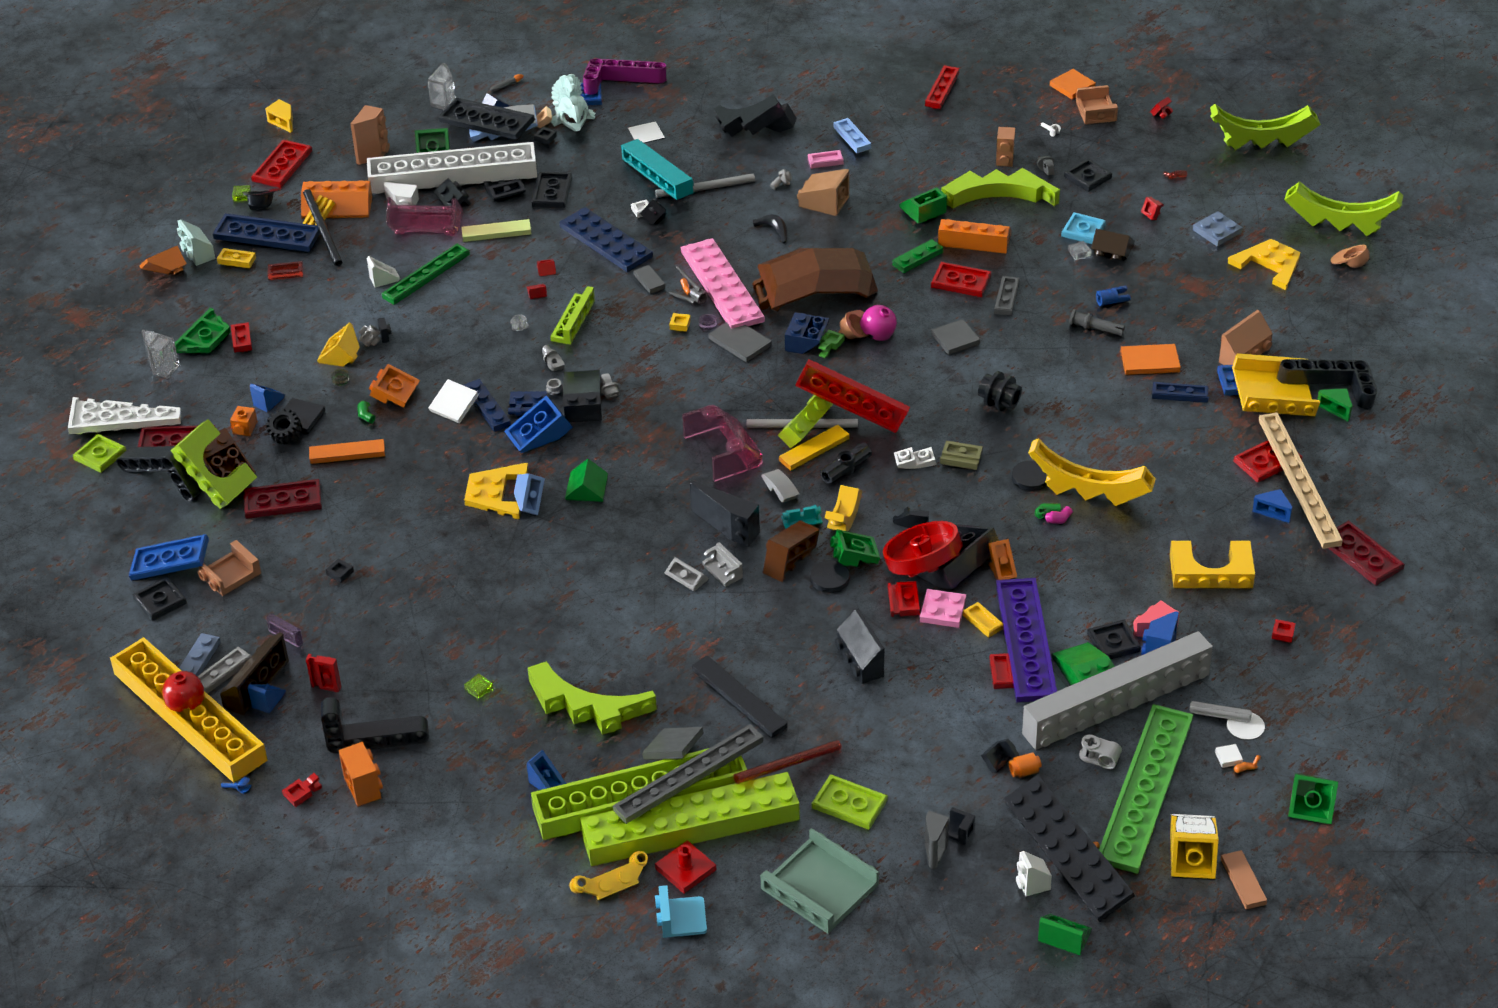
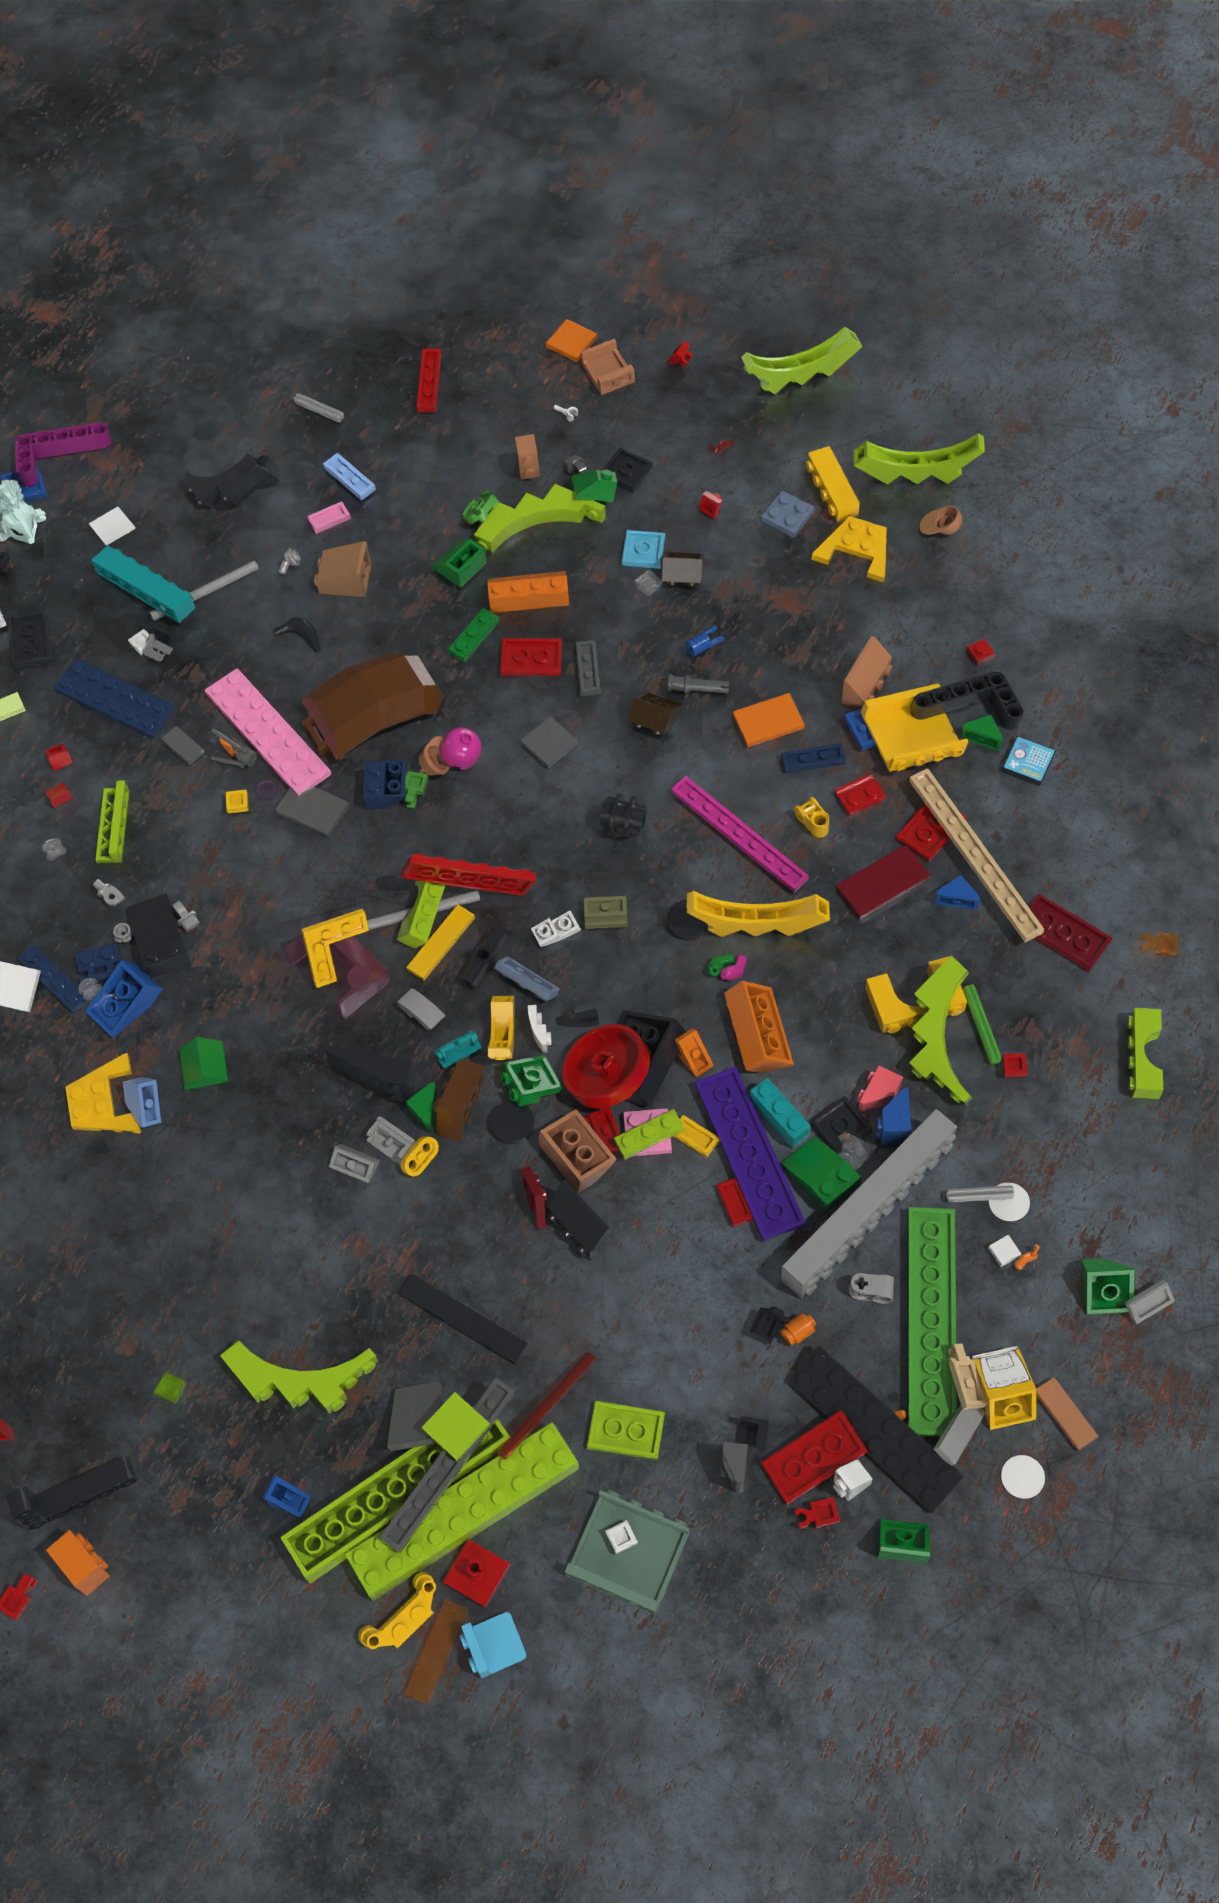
camera: 15 degrees left, 20 degrees up
none -> clear plate [79,978,102,1001]
none -> light grey axle [294,393,344,423]
none -> yellow plate [301,909,369,988]
none -> yellow plate [401,1136,439,1176]
none -> clear orange tile [405,1599,468,1705]
none -> green slope [406,1082,437,1132]
none -> lime tile [421,1392,490,1461]
none -> bright green plate [463,490,499,525]
none -> sand blue plate [495,956,560,1001]
none -> dark red wing [521,1166,547,1229]
none -> white slope [528,1005,552,1053]
none -> nougat slope [538,1109,616,1193]
none -> green slope [571,470,617,502]
none -> white tile [605,1520,638,1555]
none -> lime plate [614,1109,684,1160]
none -> dark brown slope [627,691,683,735]
none -> dark pink plate [671,776,809,893]
none -> orange slope [724,981,794,1073]
none -> teal brick [750,1078,811,1149]
none -> red tile [761,1410,868,1505]
none -> yellow piece [794,797,829,838]
none -> red plate [794,1497,840,1529]
none -> yellow brick [806,446,860,522]
none -> red plate [835,773,886,817]
none -> dark red tile [836,844,931,920]
none -> clear bracket [838,1131,869,1170]
none -> lime arch [909,956,972,1104]
none -> light grey tile [934,1405,986,1465]
none -> tan hinge [948,1344,987,1410]
none -> bright green axle [963,984,1002,1065]
none -> red plate [967,638,995,665]
none -> tile [1001,736,1056,786]
none -> white sticker [1001,1455,1045,1499]
none -> light grey tile [1125,1280,1175,1324]
none -> lime arch [1127,1008,1163,1099]
none -> clear orange plate [1140,932,1179,958]

